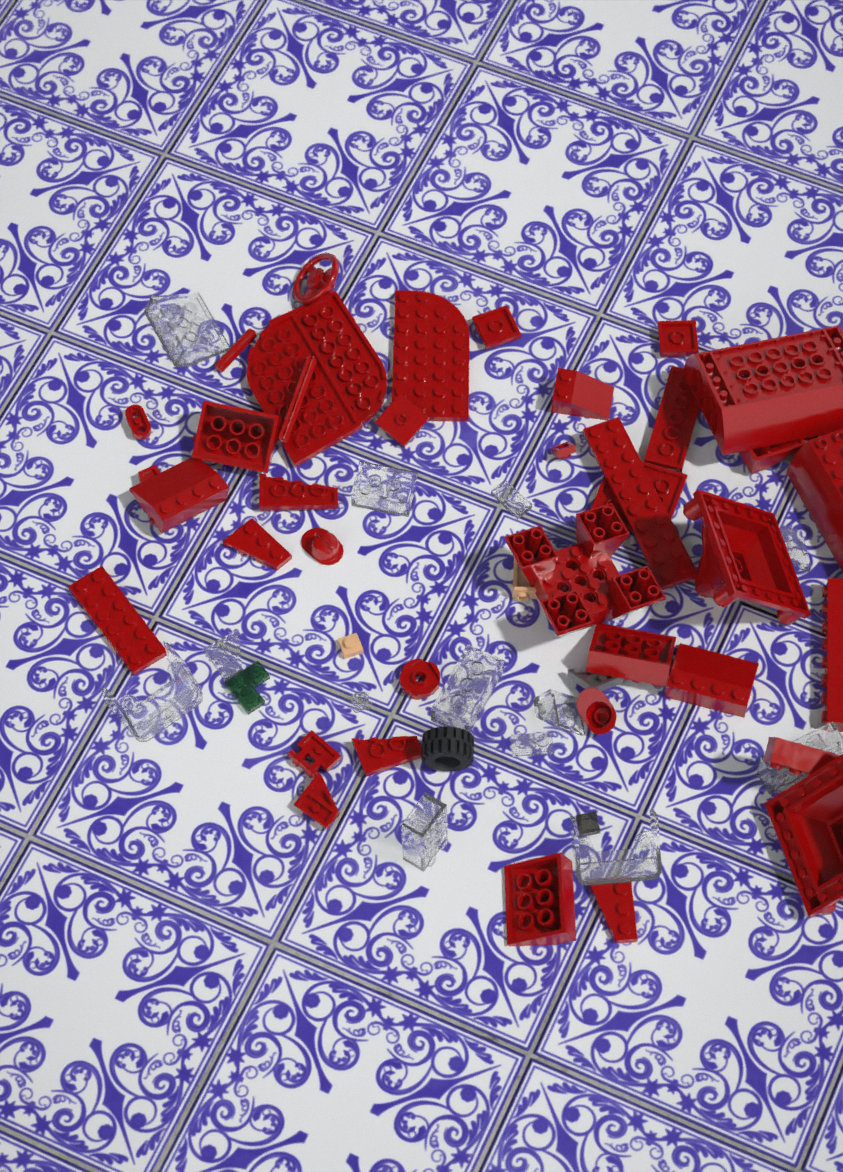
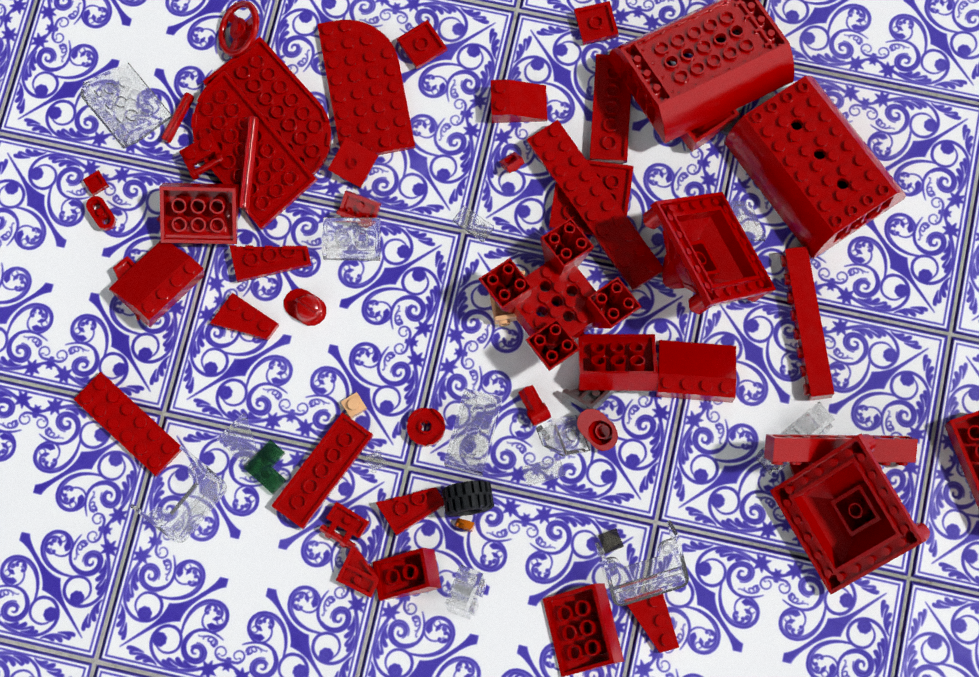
camera: 10 degrees left, 15 degrees up
none -> red tile [83,170,109,196]
none -> red plate [179,133,227,180]
none -> red plate [271,412,374,529]
none -> red bracket [336,190,381,227]
none -> red slope [372,548,441,601]
none -> orange tile [454,518,475,532]
none -> red piece [518,385,552,426]

